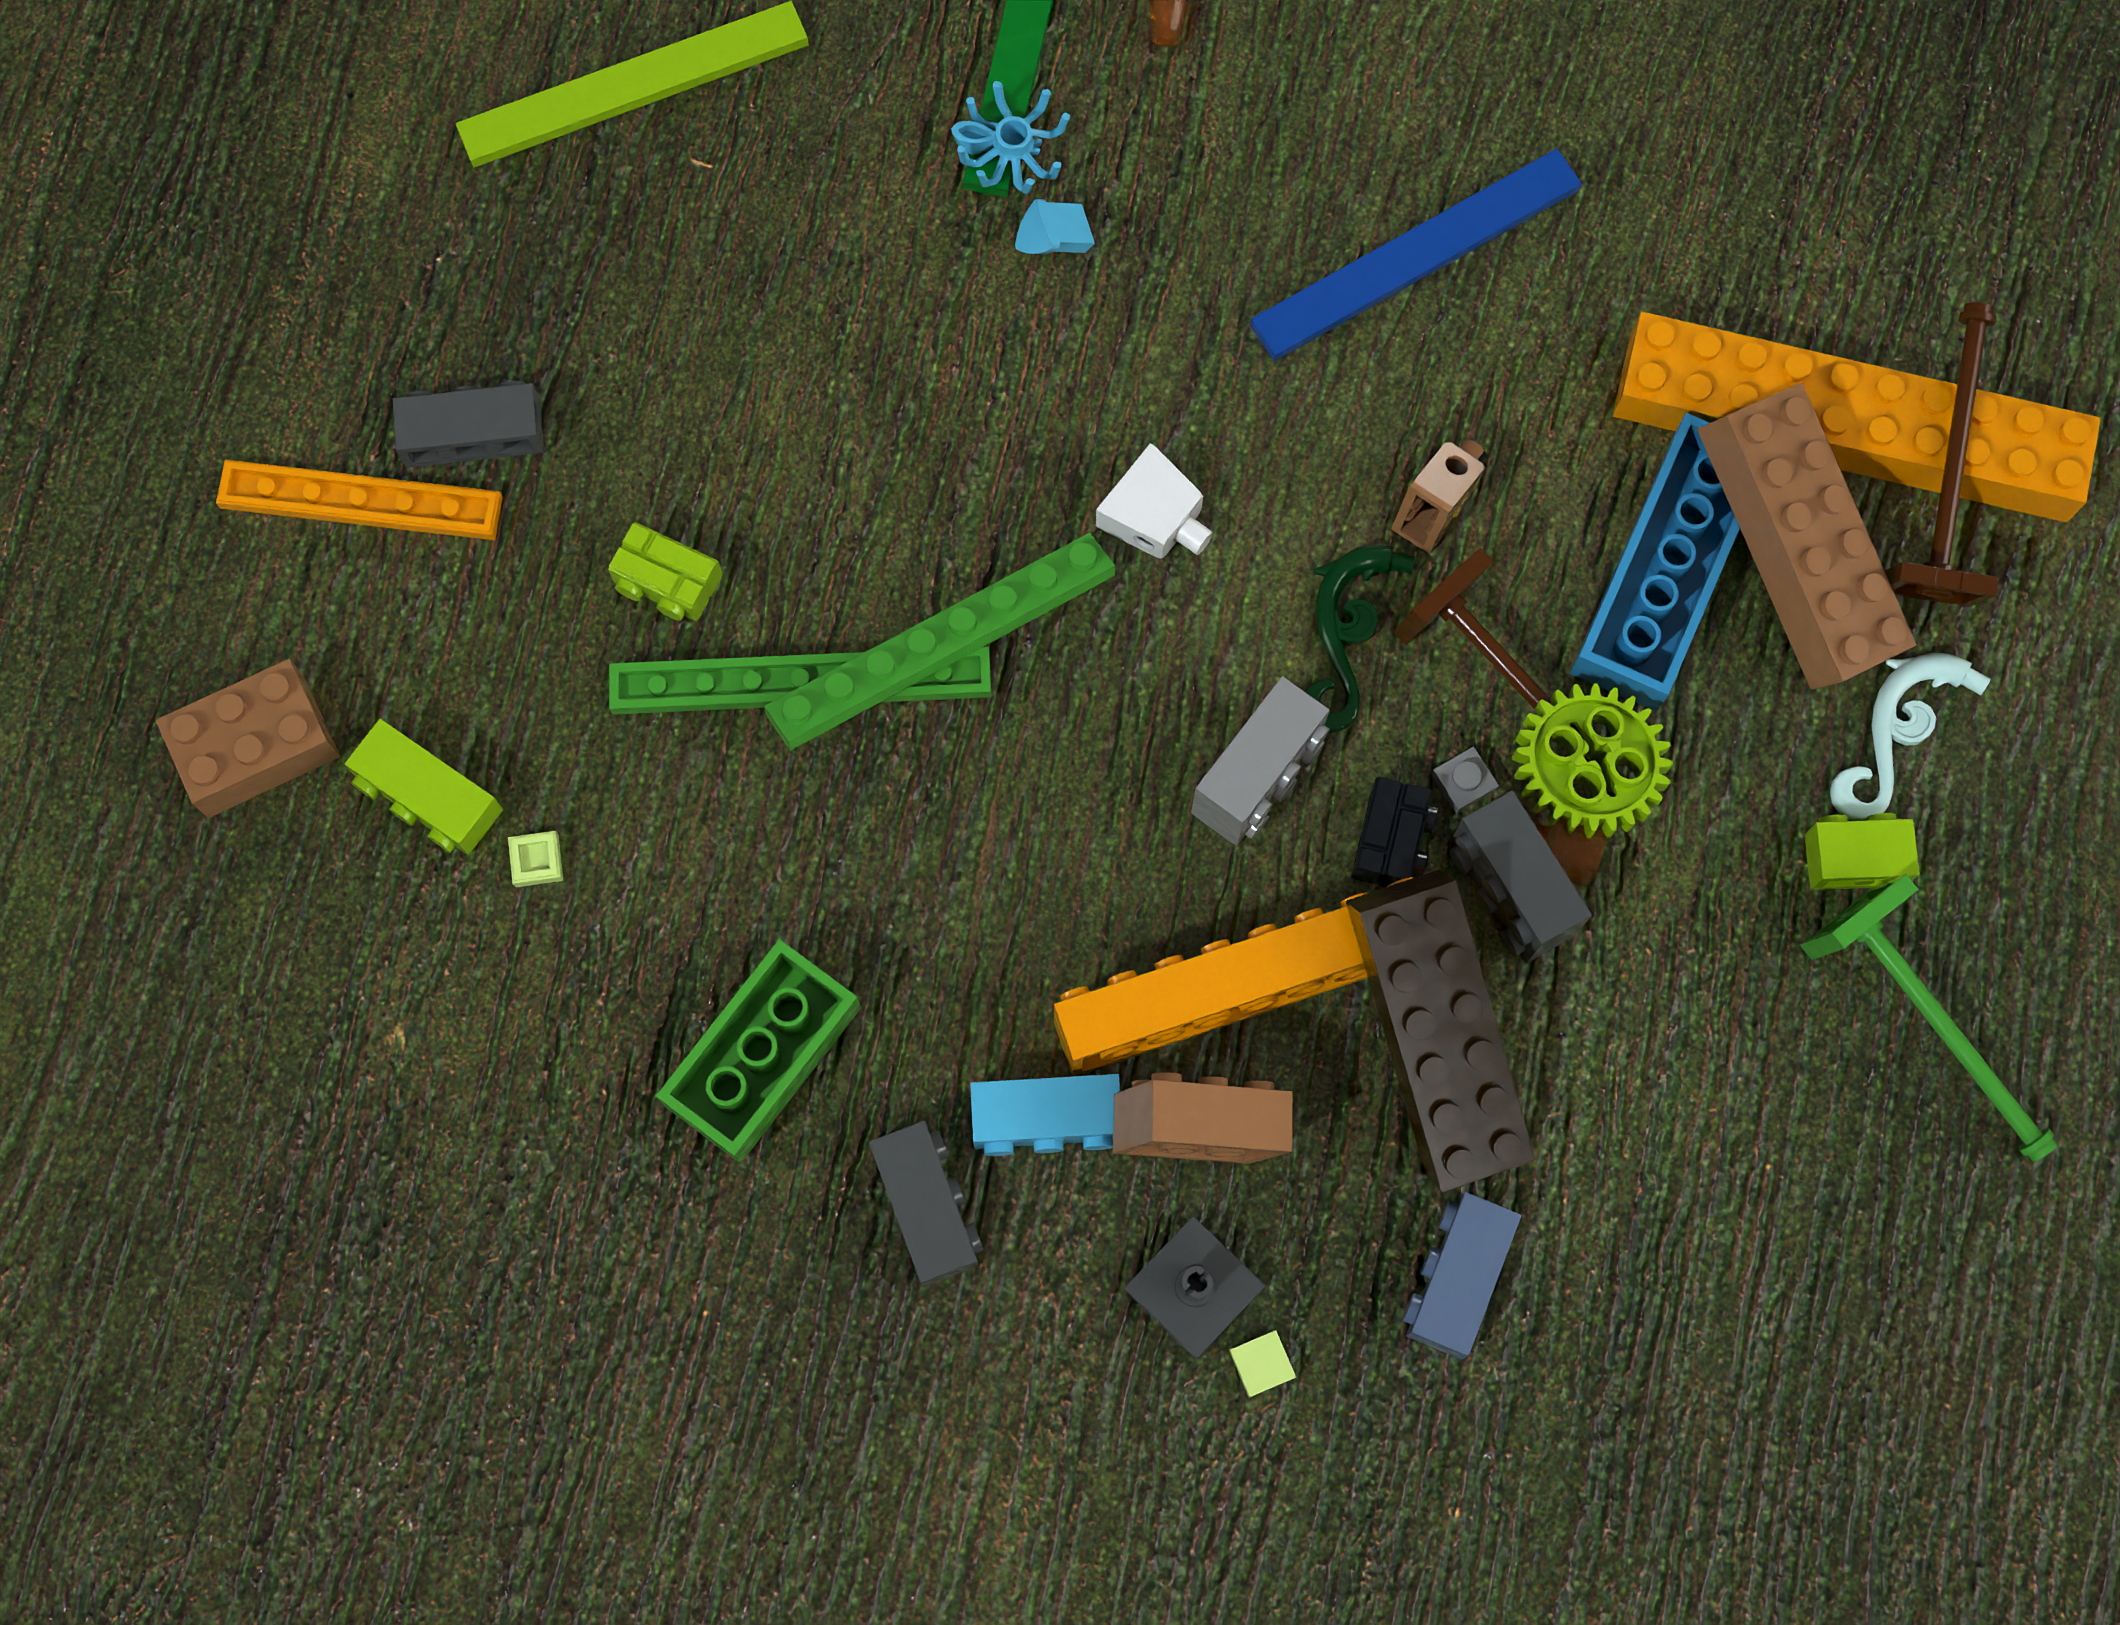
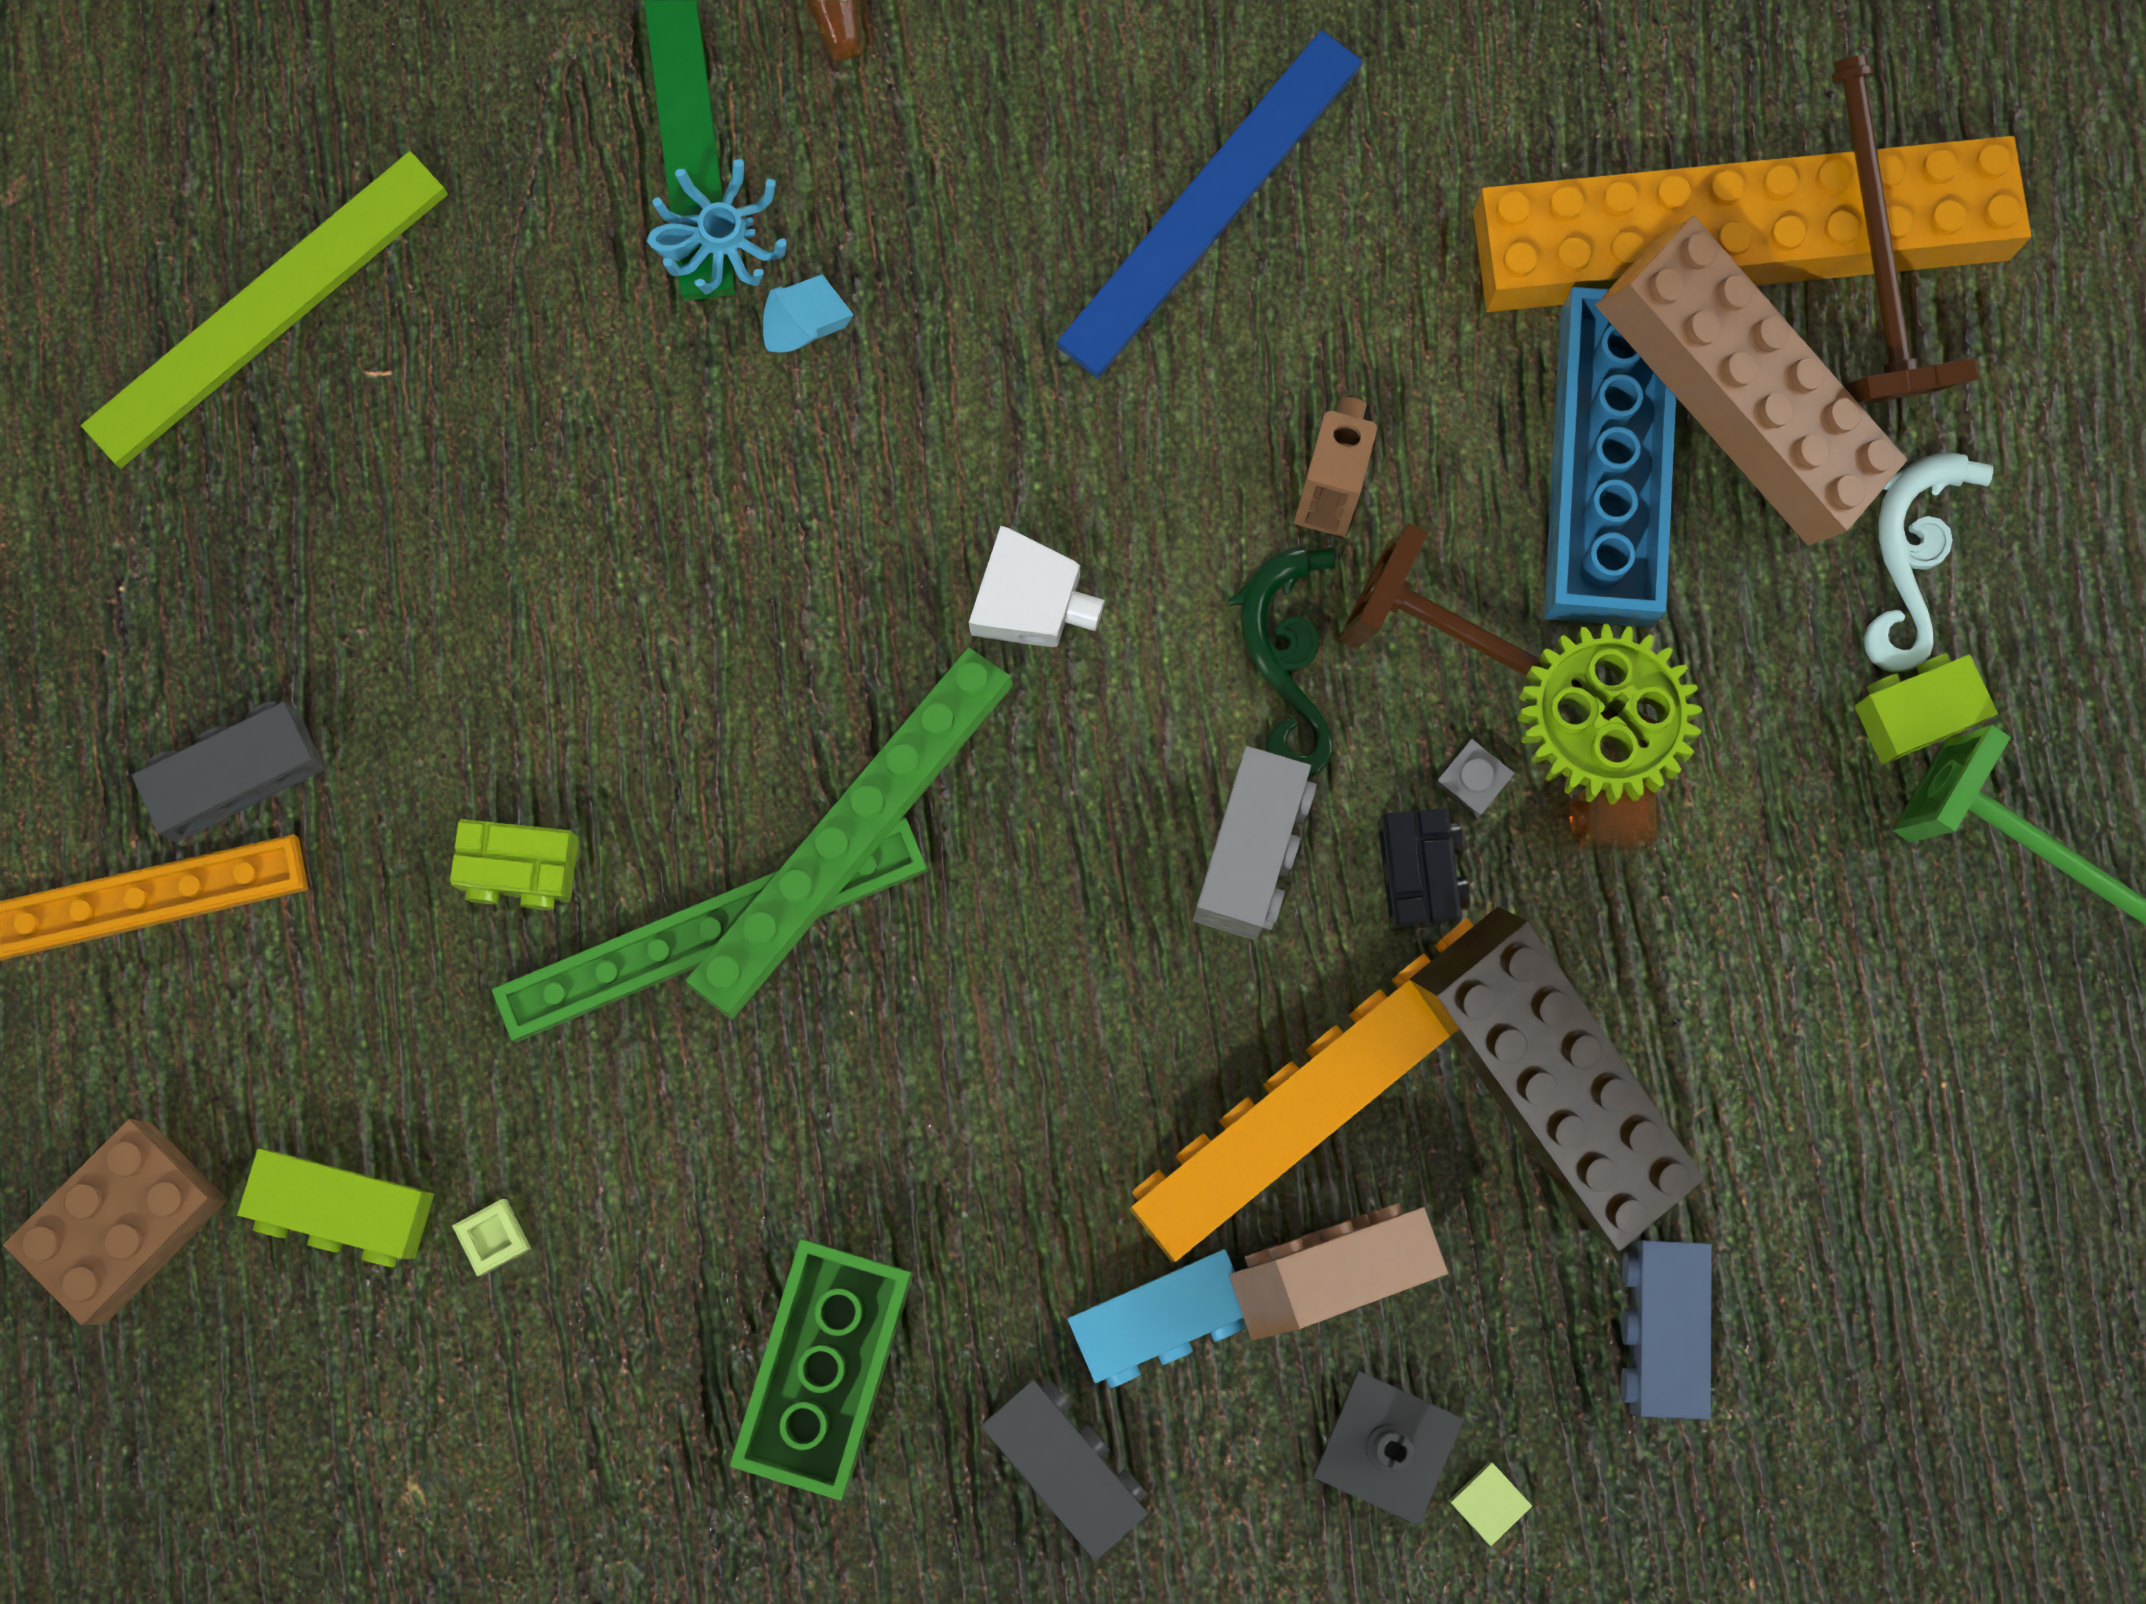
camera: 20 degrees left, 5 degrees up
dark grey brick [1449,790,1592,964] -> none

